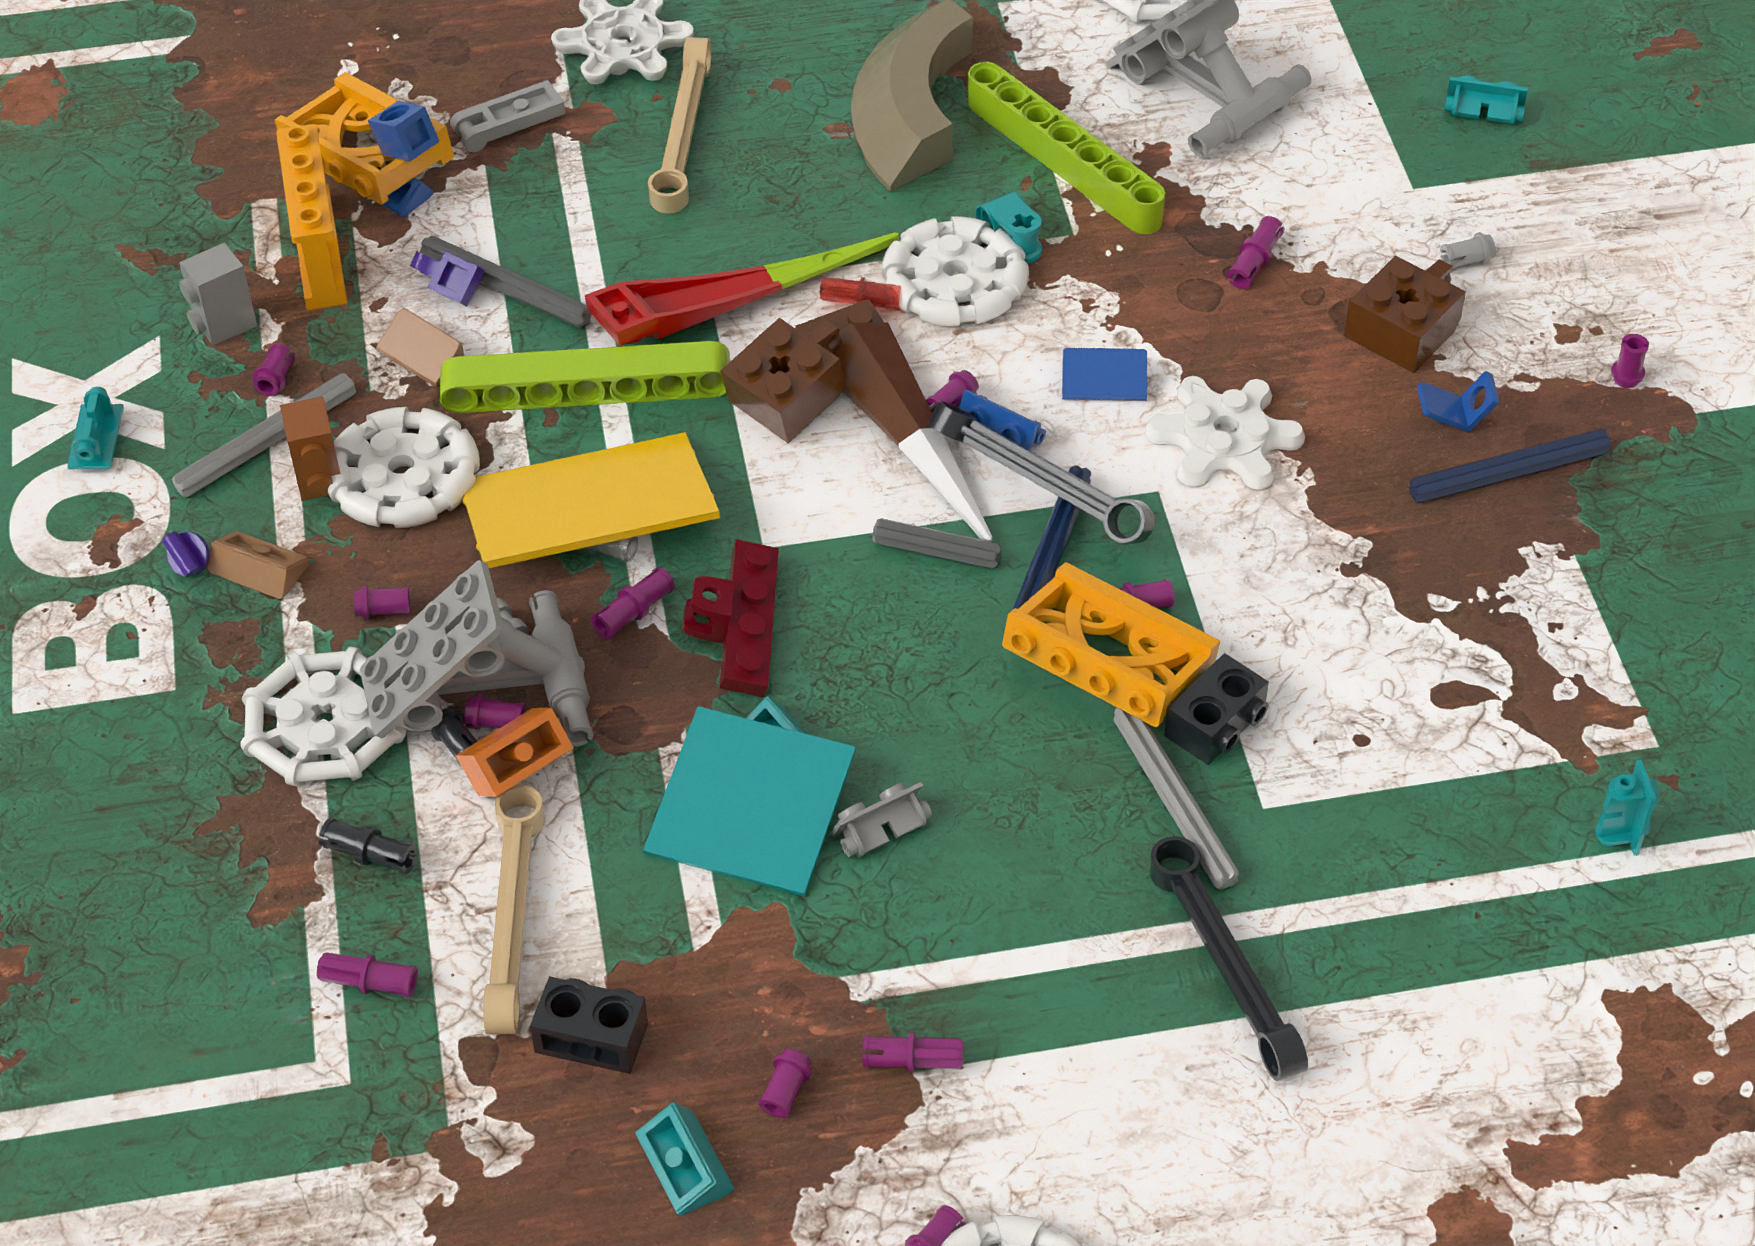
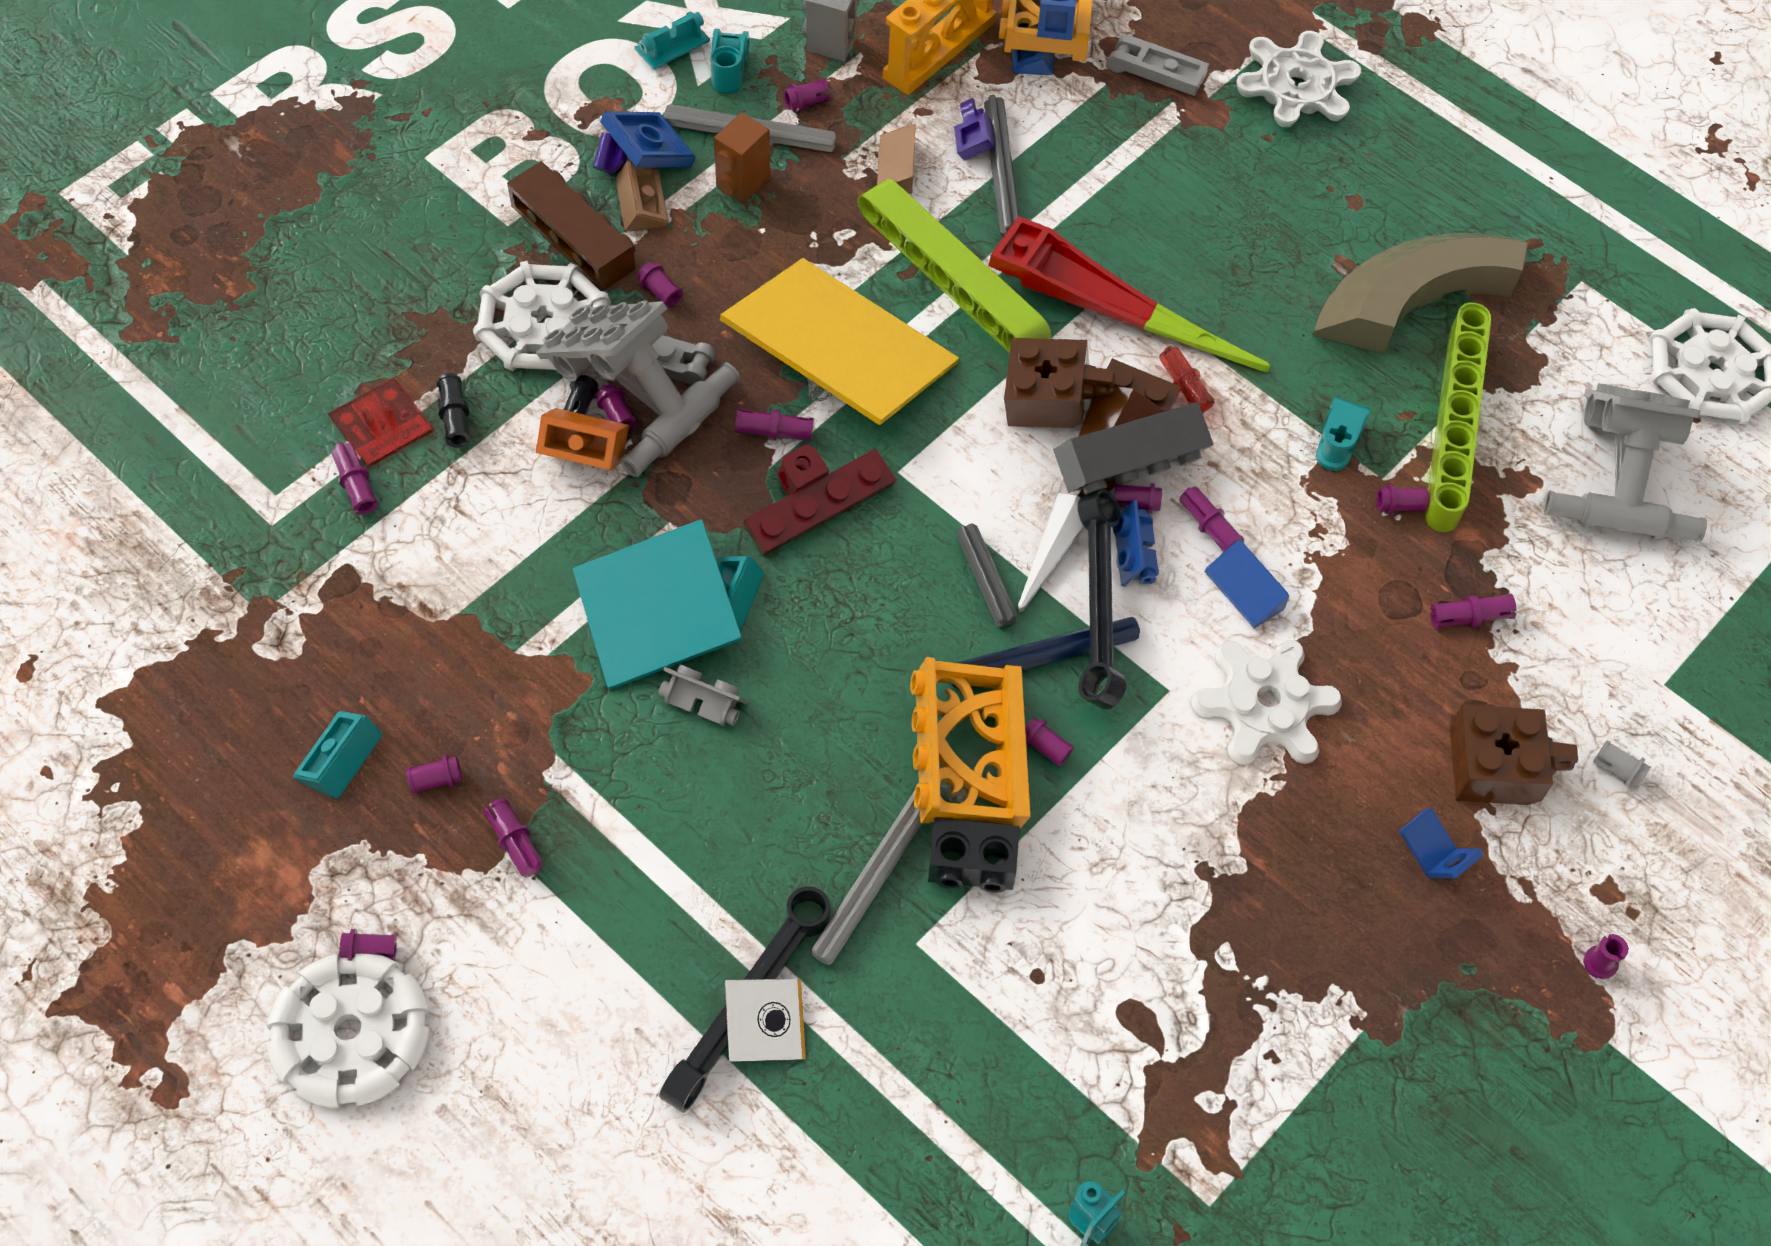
camera: 50 degrees right, 10 degrees up
white plate [328,407,480,528] -> none
tan piece [483,785,545,1034] -> none
black brick [530,976,648,1074] -> none
tan piece [648,37,712,214] -> none
white plate [882,216,1029,327] -> none
dark blue axle [1409,429,1611,503] -> none
none -> clear red piece [328,378,434,468]
none -> reddish brown brick [507,161,636,291]
none -> blue tile [600,111,696,168]
none -> teal piece [710,28,750,94]
none -> white sticker [725,979,806,1062]
none -> dark grey brick [1053,402,1214,495]
none -> magenta axle [1179,486,1244,553]
none -> magenta pin [1376,484,1429,515]

